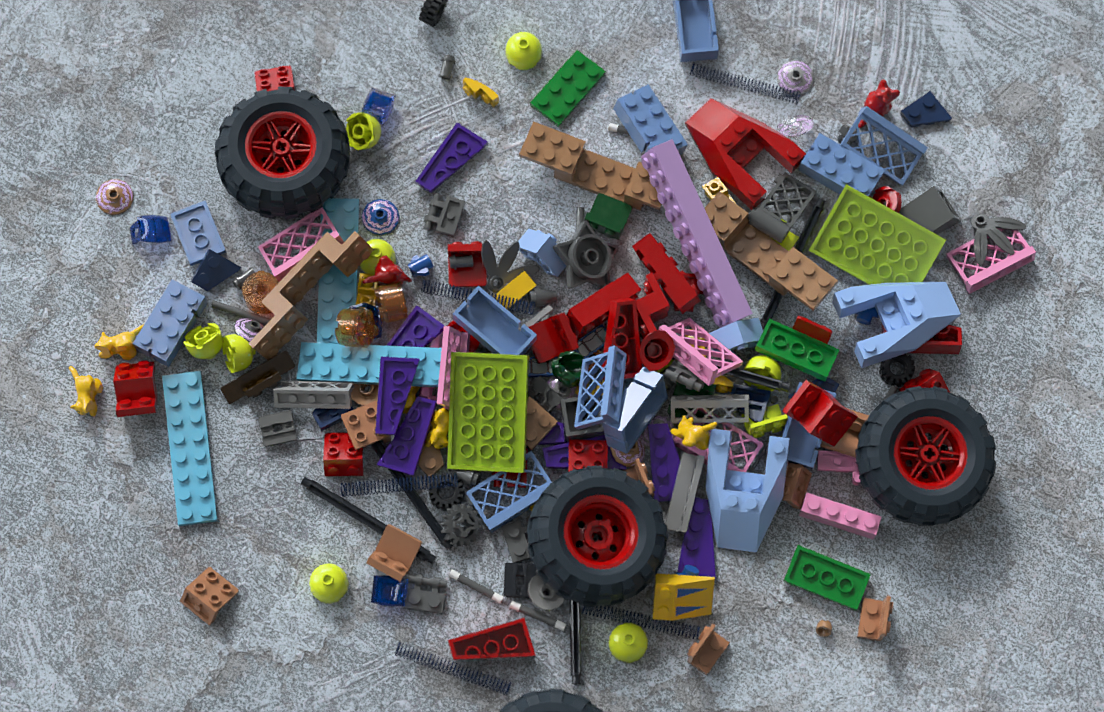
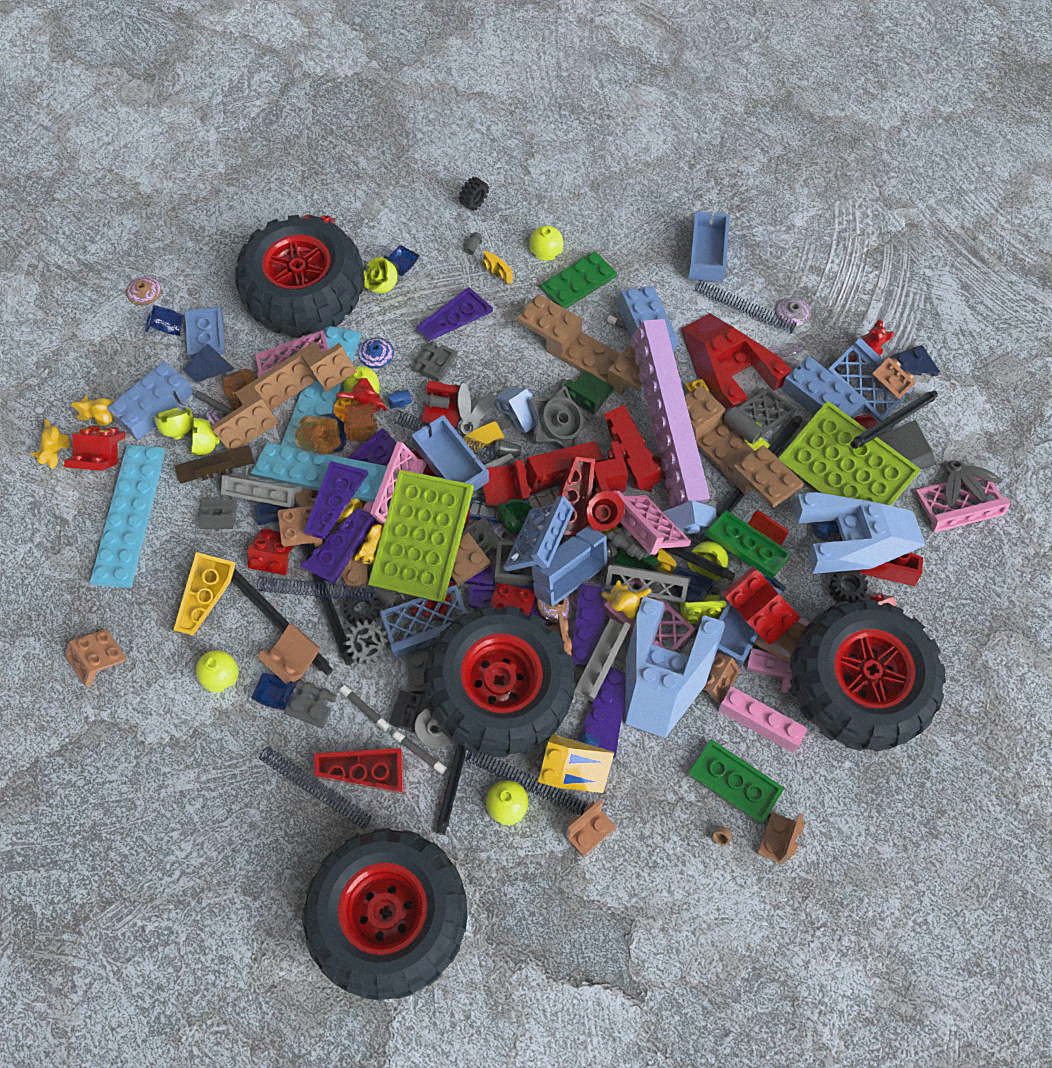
camera: 15 degrees right, 10 degrees down
none -> yellow wedge [174,552,236,635]
none -> black piece [850,390,938,449]
none -> nougat bracket [872,357,916,400]

